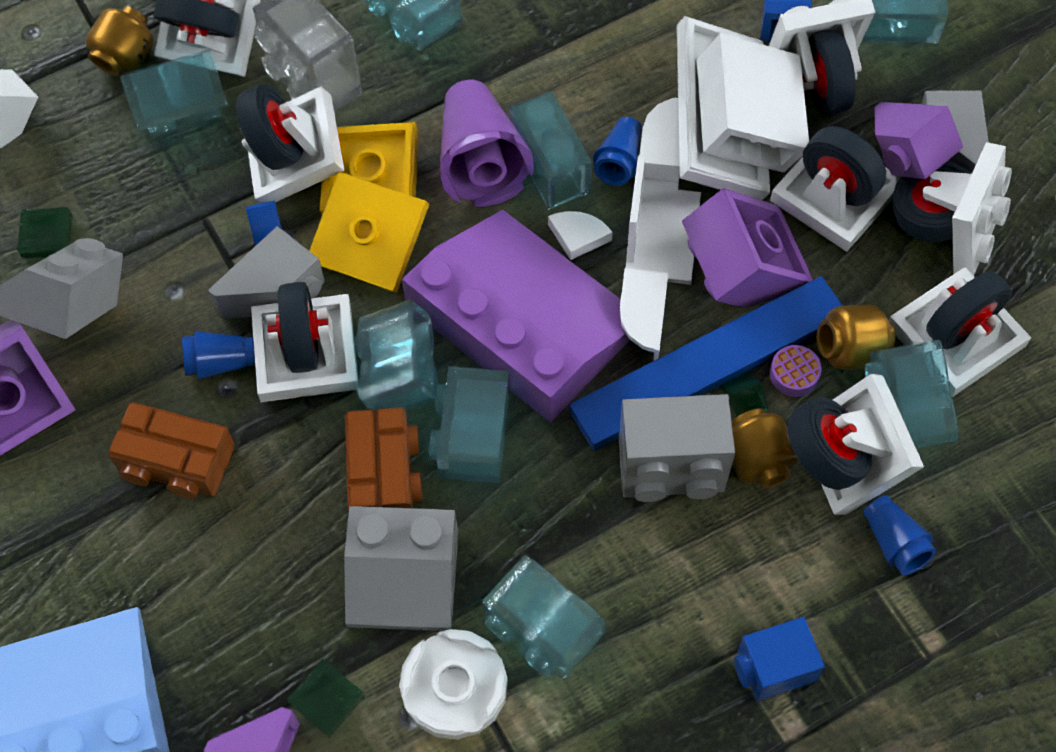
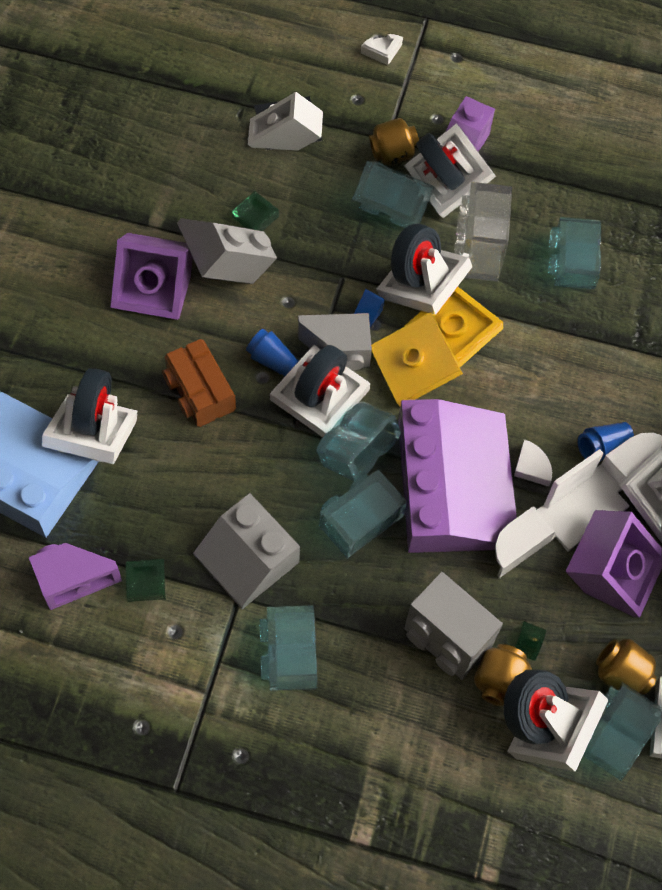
camera: 40 degrees right, 0 degrees up
dark orange brick [345,407,423,511] -> none
white tile [399,629,508,740] -> none
medium lavender cone [439,80,534,207] -> none
clear light blue brick [509,91,592,209] -> none
blue tile [569,276,843,451] -> none
blue brick [734,617,825,701] -> none
tile [770,345,822,397] -> none
blue cone [863,496,936,575] -> none
none -> white plate [42,368,137,464]

